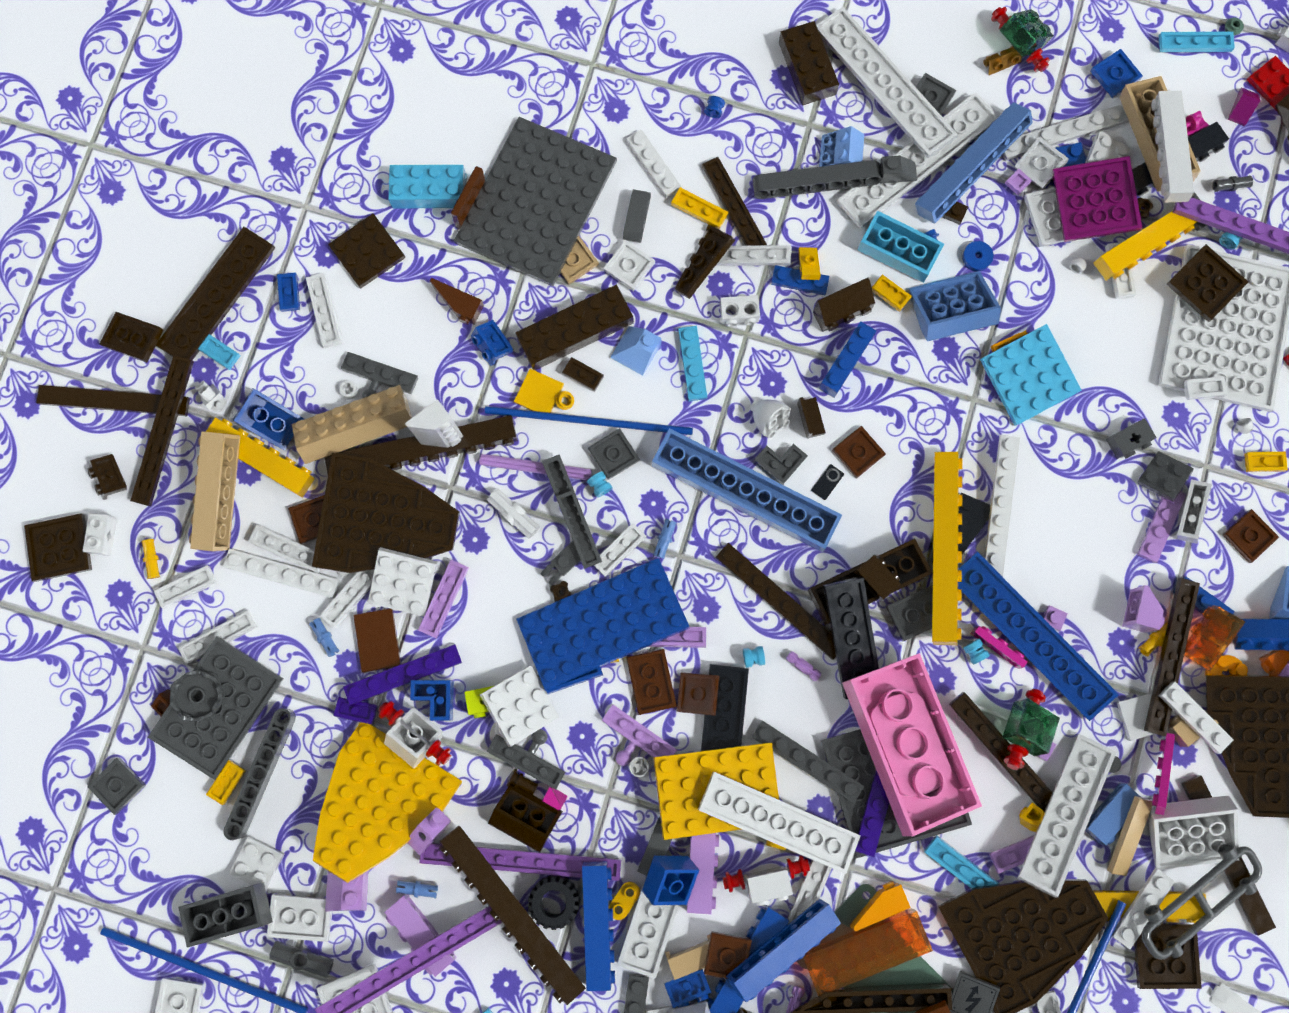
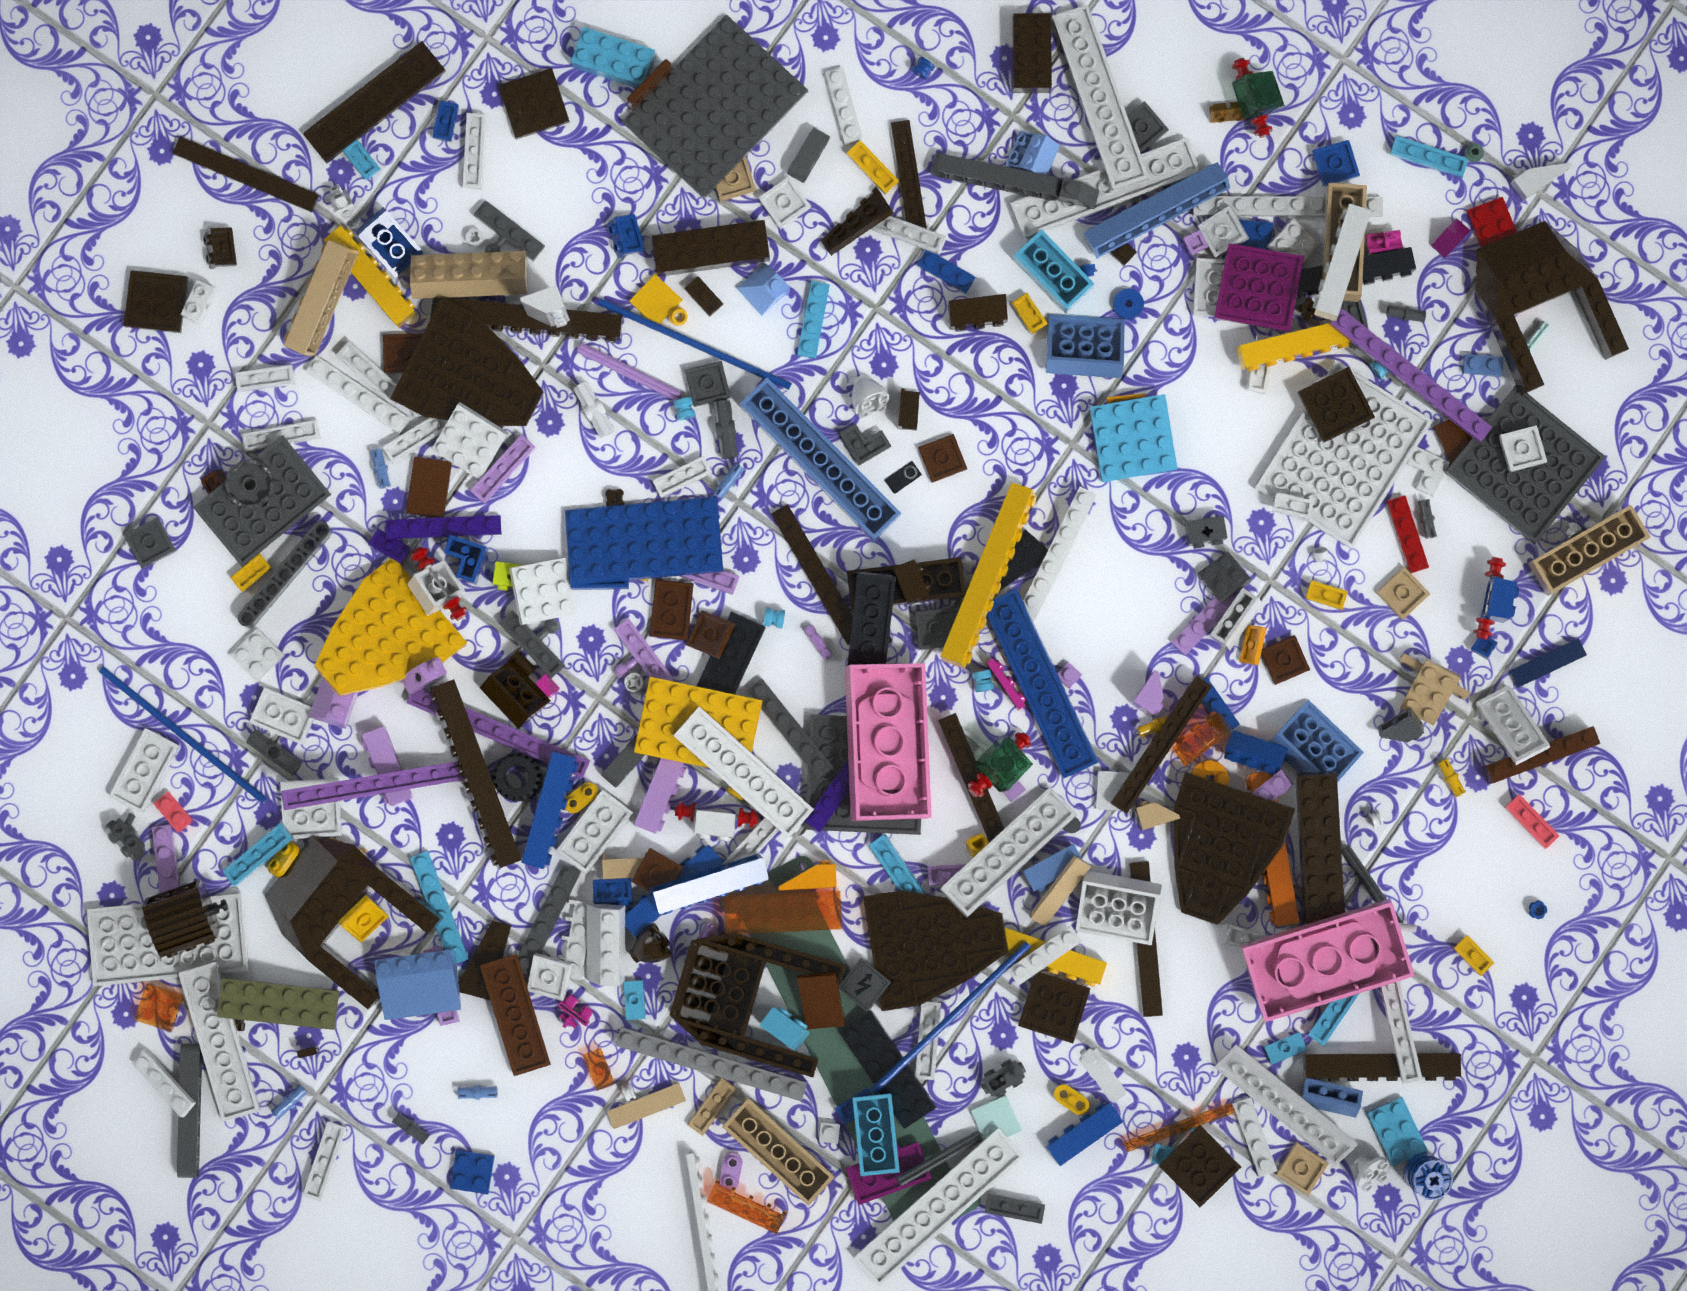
camera: 15 degrees right, 5 degrees up
dark brown plate [99,312,164,363] -> none
dark brown plate [130,355,194,507] -> none
yellow pin [141,539,160,579] -> none
dark grey brick [178,882,273,948] -> none
medium blue pin [396,880,438,899] -> none
reddish brown slope [430,278,484,325] -> none
dark grey hinge [540,541,581,585] -> none
dark grey slope [542,454,602,569] -> none
blue brick [642,855,699,905] -> none
white brick [720,295,760,327] -> none
yellow plate [798,247,821,280] -> none
blue brick [819,321,876,398] -> none
white hinge [1069,257,1087,274] -> none
dark grey bar [1142,843,1262,960] -> none
dark pink plate [1152,733,1175,815] -> none
white plate [1158,681,1233,754] -> none
none -> dark grey piece [714,400,738,459]
none -> light orange plate [1239,625,1267,665]

